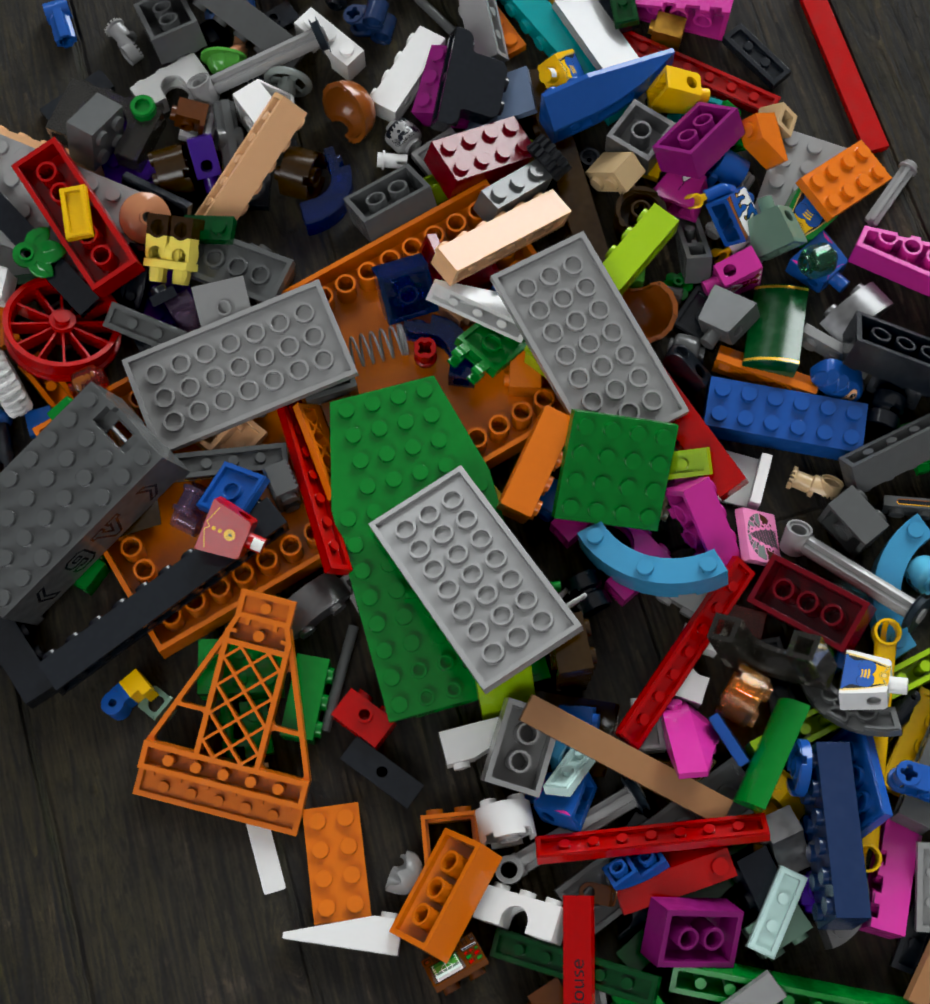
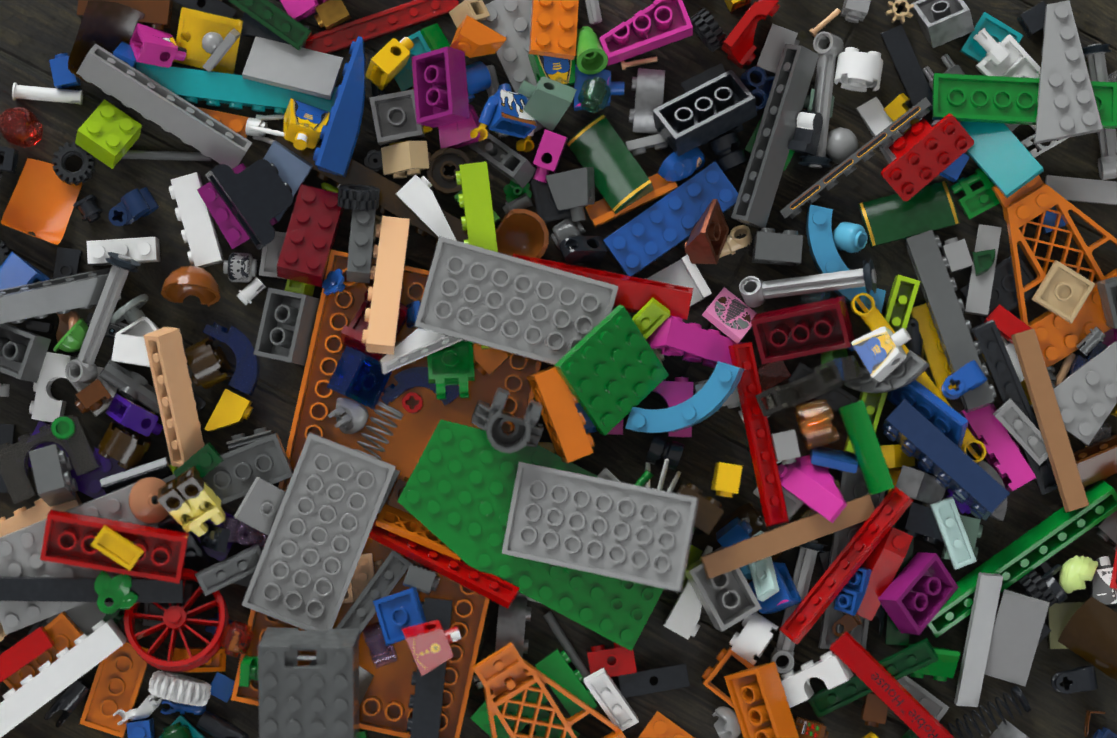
camera: 45 degrees left, 15 degrees up
blue tile [786,739,813,797] -> none
none -> yellow slope [204,388,253,432]
none -> white plant [245,114,284,145]
none -> blue plant [322,269,345,295]
none -> light grey piece [328,397,369,434]
none -> white slope [396,174,456,241]
none -> dark grey piece [472,387,544,453]
none -> bright green plant [576,26,608,75]
none -> white plate [584,668,639,731]
none -> light nougat piece [621,56,658,70]
none -> copper slope [685,199,729,264]
none -> yellow brick [711,462,743,498]
none -> light grey brick [771,429,801,465]

